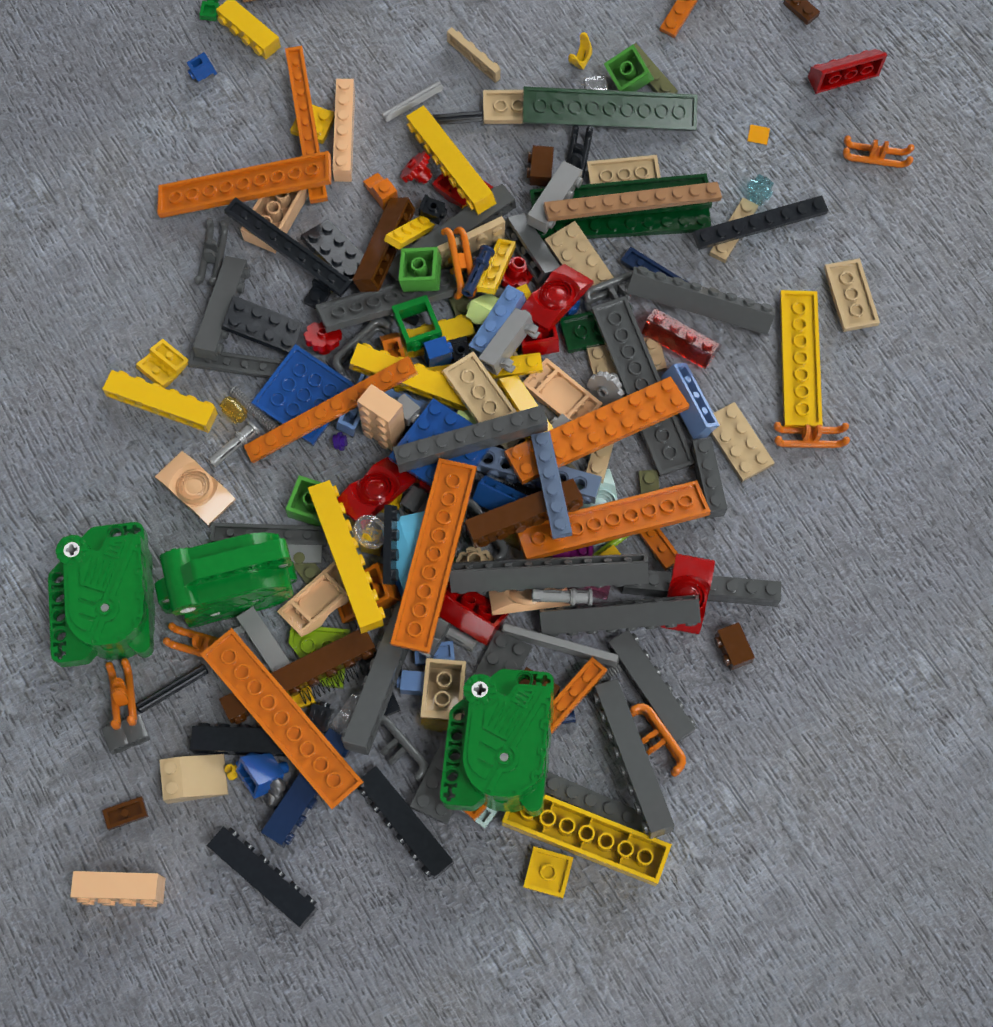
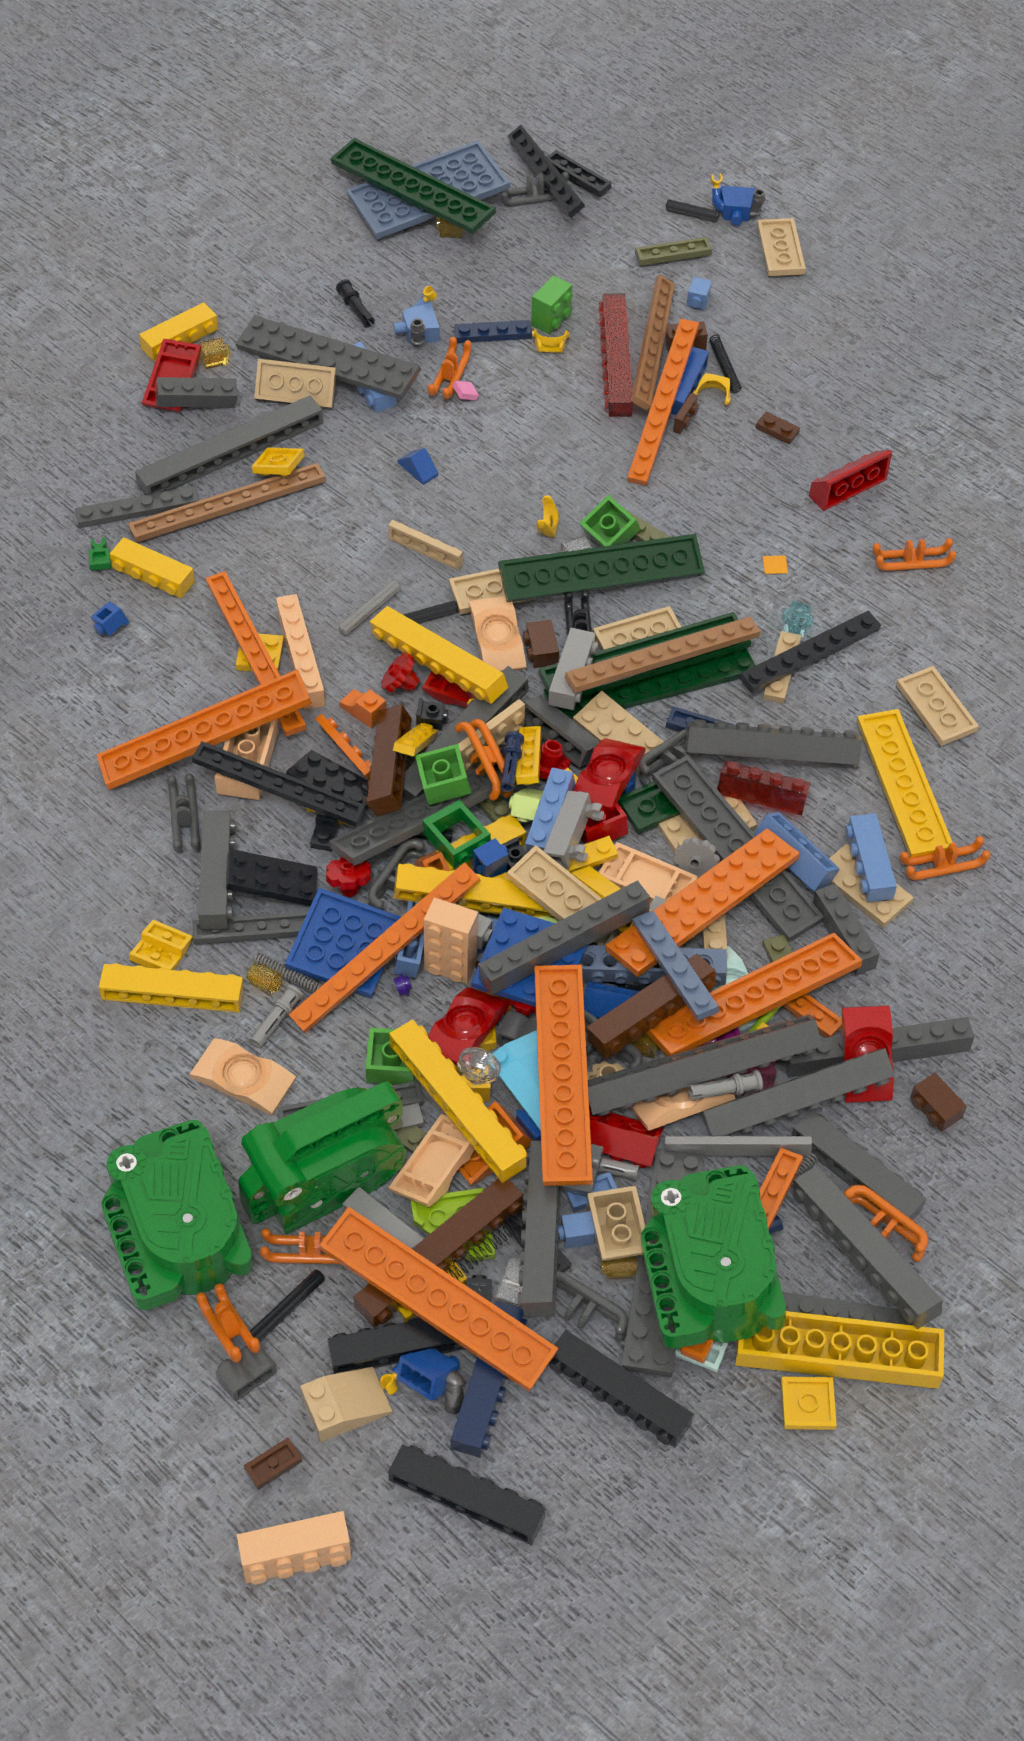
camera: 15 degrees left, 15 degrees down
black plate [383,505,400,585] -> none
none -> orange plate [315,713,372,781]
none -> light nougat slope [469,596,527,671]
none -> medium blue brick [845,813,897,902]

